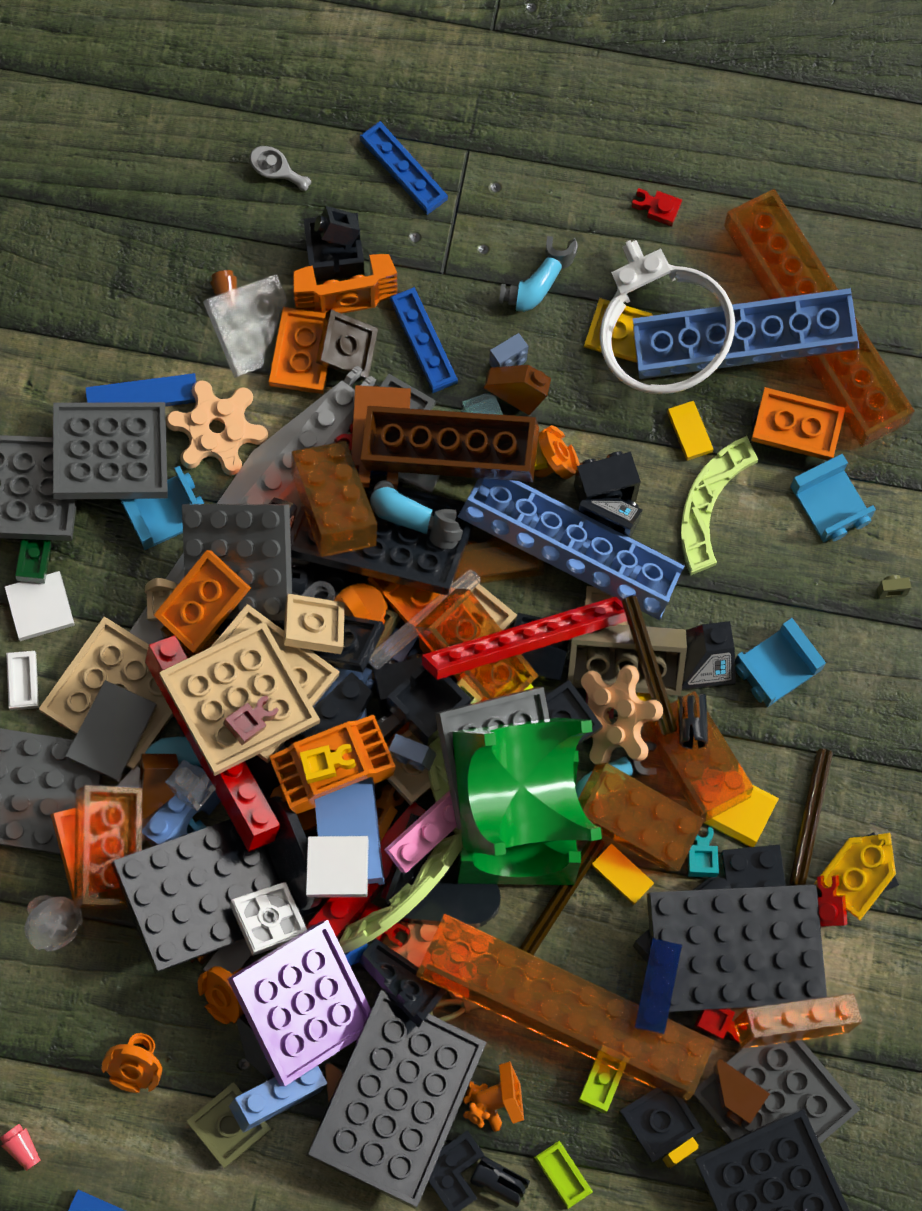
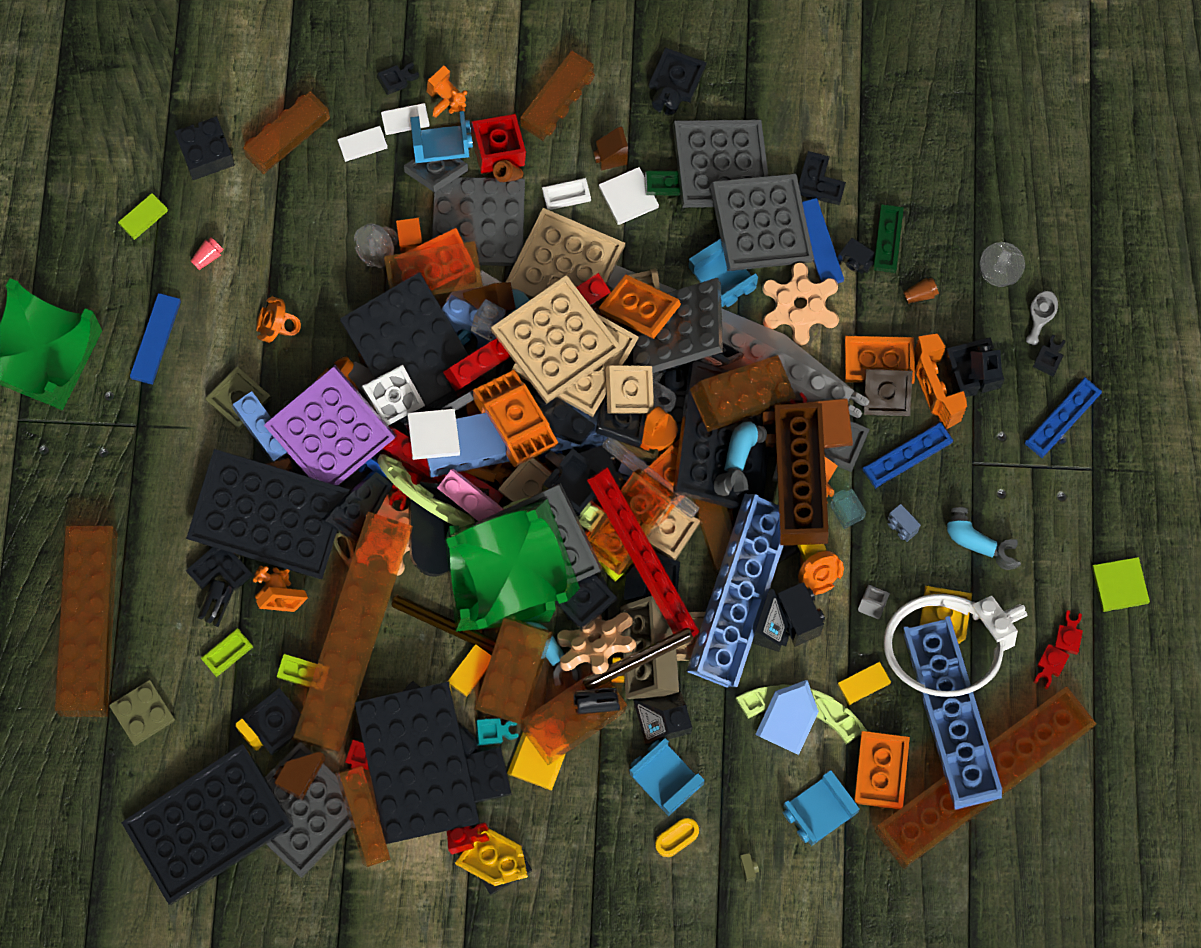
camera: 85 degrees right, 0 degrees up
dark grey tile [66,680,157,782] -> none
clear plate [203,274,287,378] -> none
plate [223,696,279,745] -> none
yellow plate [300,744,356,784] -> none
sand blue piece [389,734,437,771] -> none
reddish brown slope [484,365,551,416] -> none
clear blue plate [635,938,682,1034] -> none
dark brown axle [790,748,833,886] -> none
none -> orange brick [396,218,422,254]
none -> yellow tile [655,818,699,857]
none -> light blue tile [755,680,819,755]
none -> black plate [799,151,846,206]
none -> black brick [838,238,874,274]
none -> light grey slope [858,585,890,619]
none -> dark green plate [873,204,904,273]
none -> clear tile [979,242,1025,287]
none -> black plate [1033,334,1066,376]
none -> red plate [1034,644,1070,689]
none -> lime tile [1092,557,1150,612]

